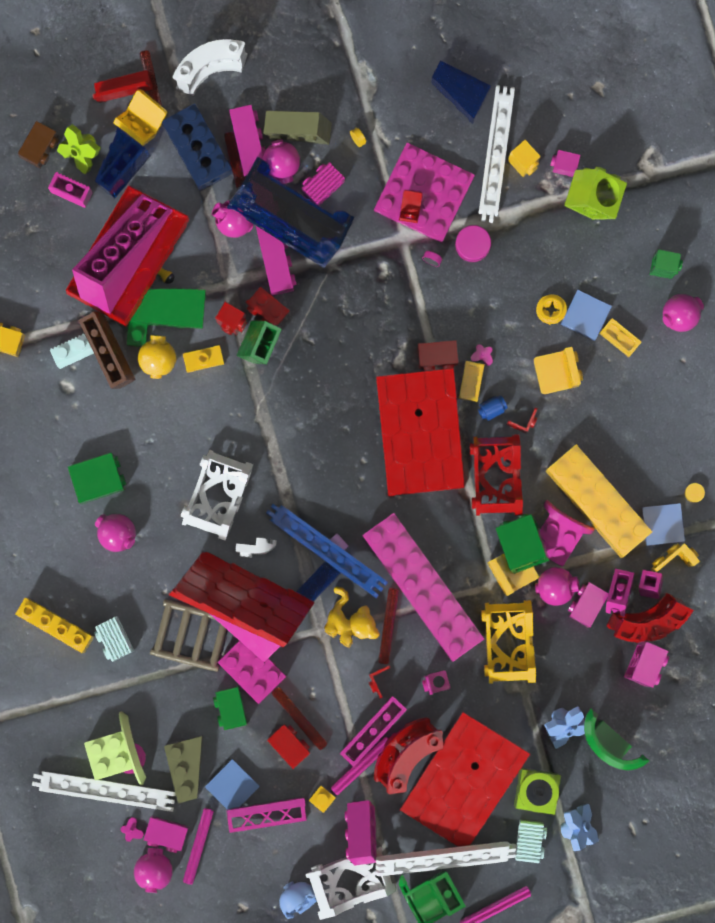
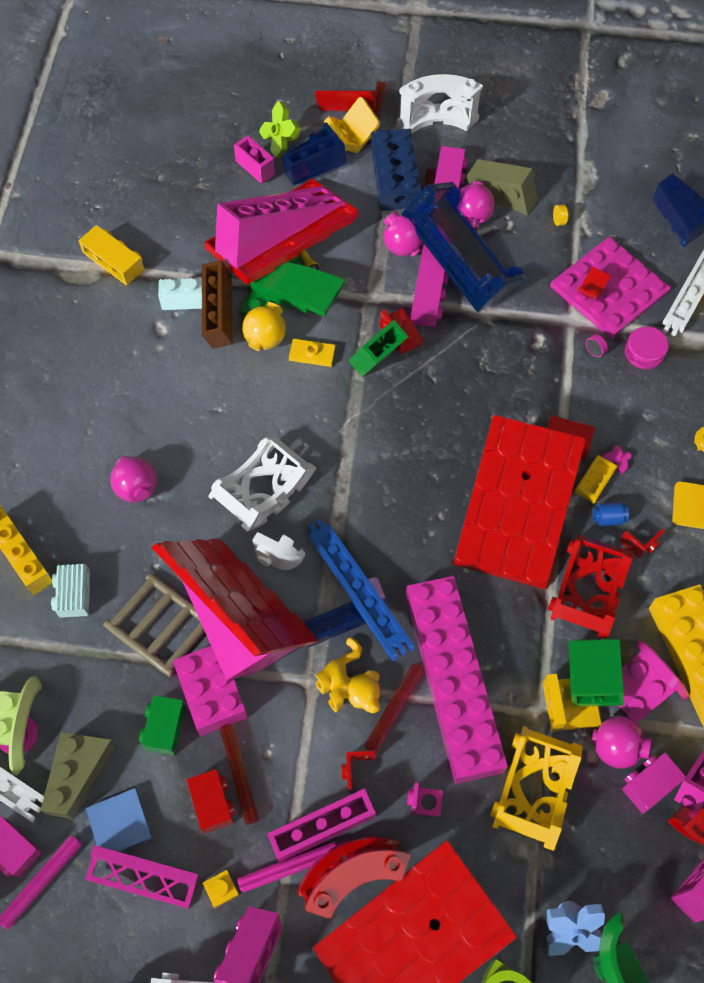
camera: 25 degrees right, 20 degrees down
reddish brown brick [18,121,59,168] -> none
green brick [68,452,127,505] -> none
red brick [215,302,248,335] -> none
dark pink brick [302,162,345,207] -> none

